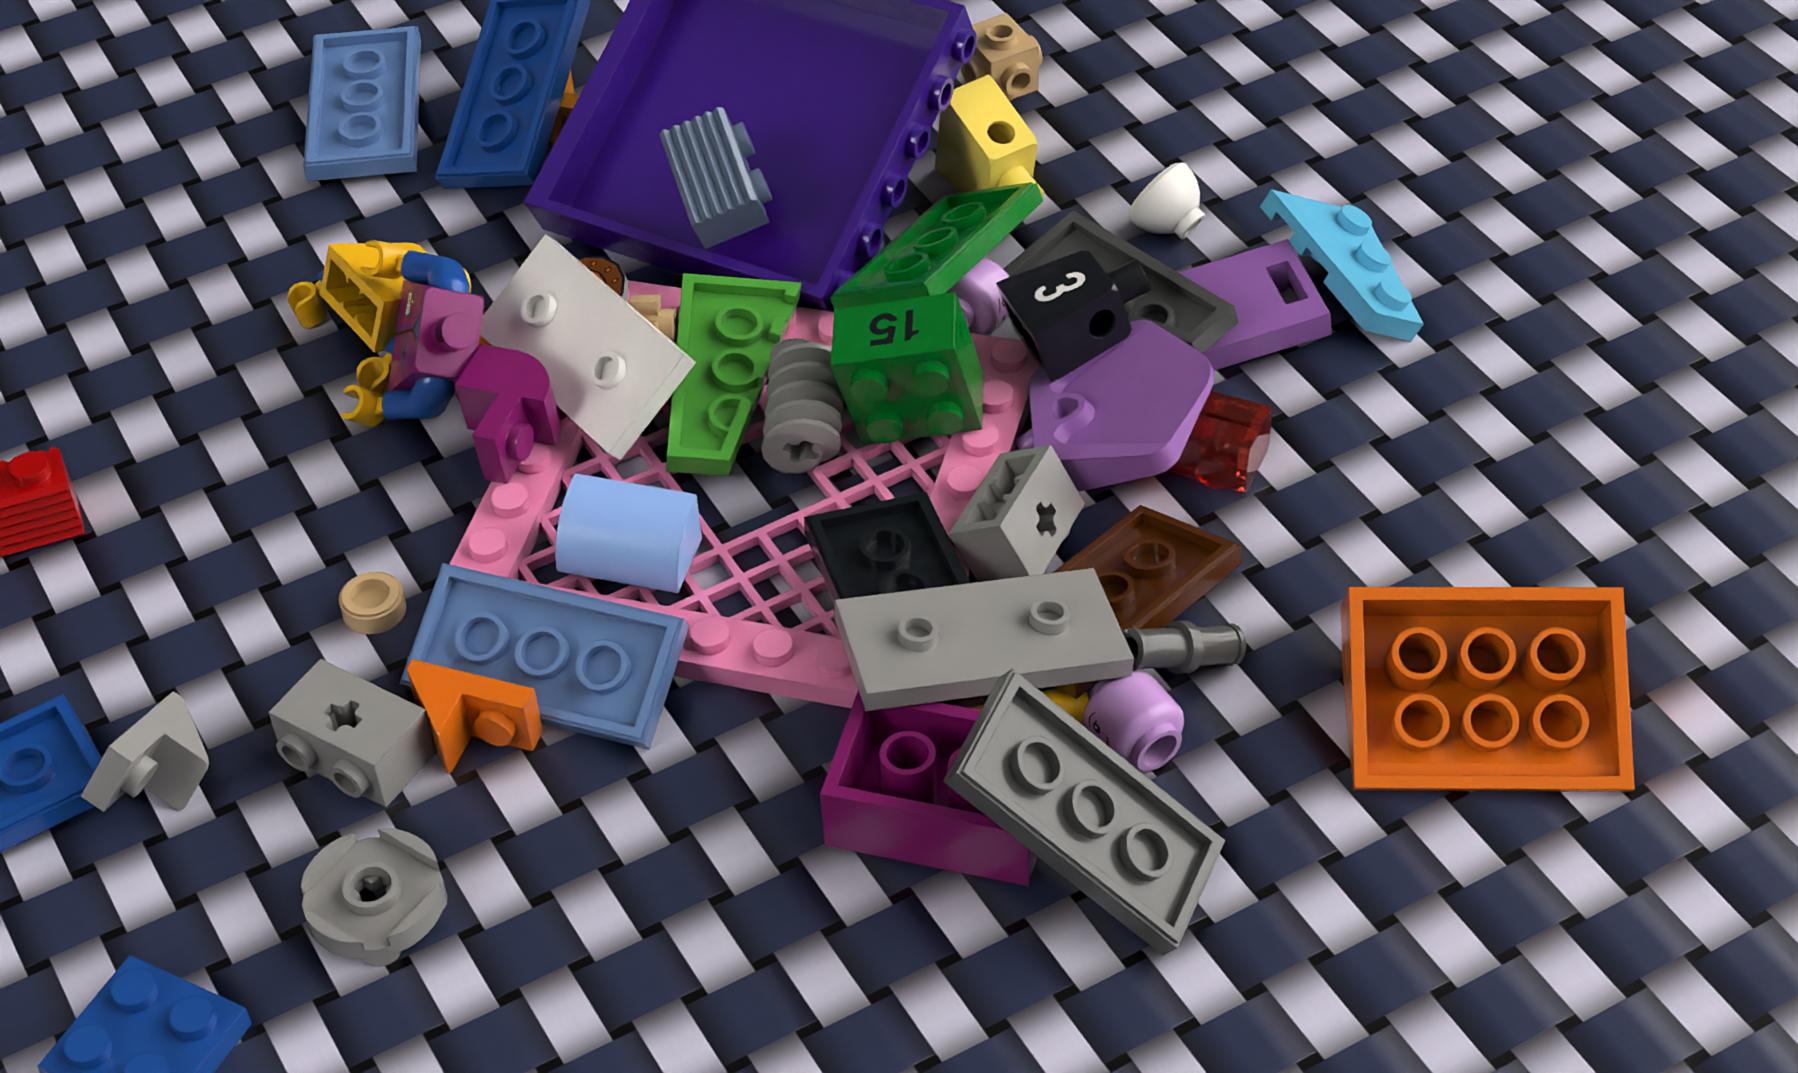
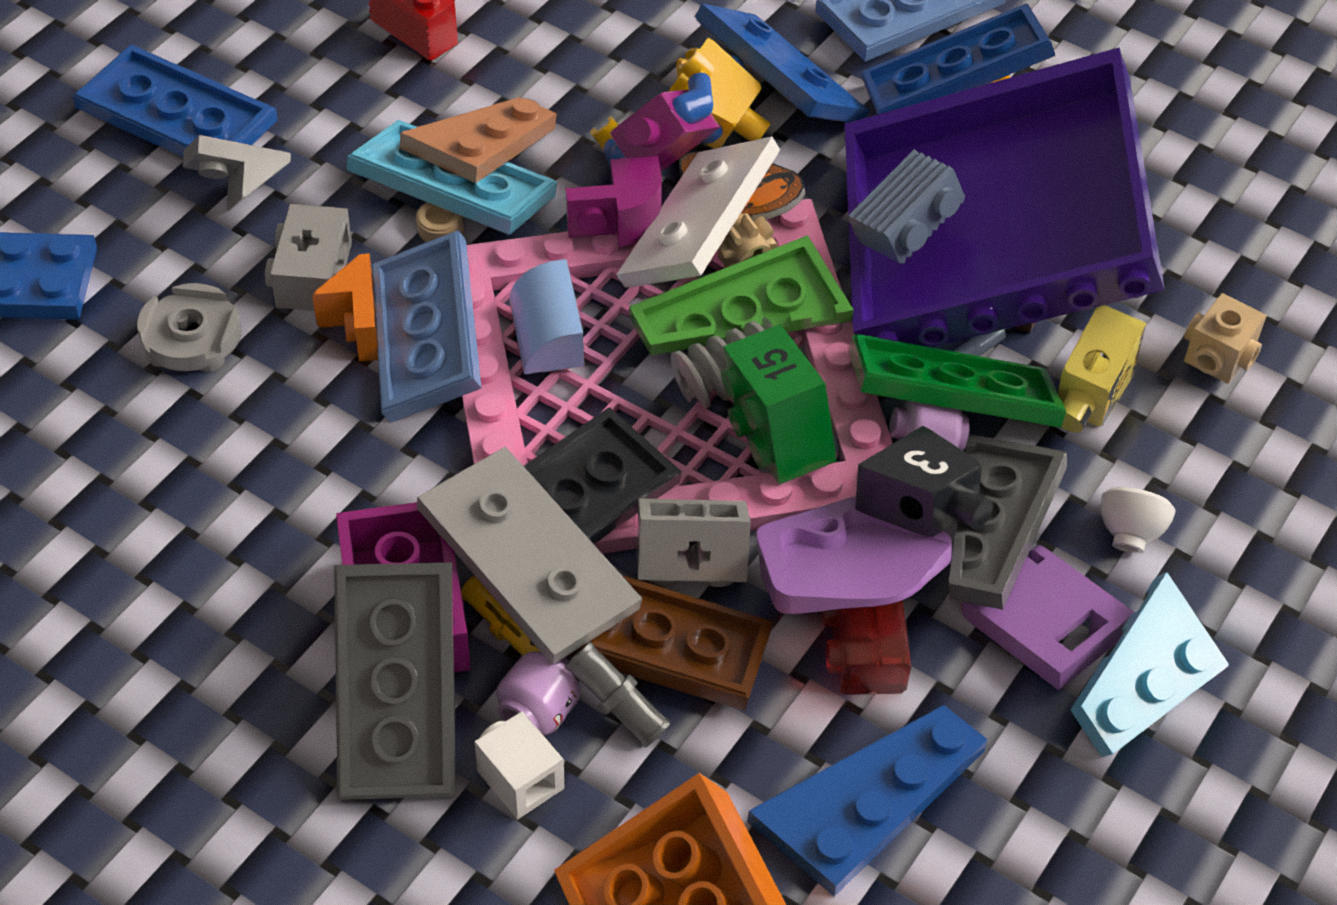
camera: 60 degrees right, 5 degrees up
none -> medium azure plate [347,120,557,235]
none -> nougat wing [400,97,557,183]
none -> white brick [475,711,564,820]
none -> blue plate [694,3,870,123]
none -> blue wing [747,705,988,897]

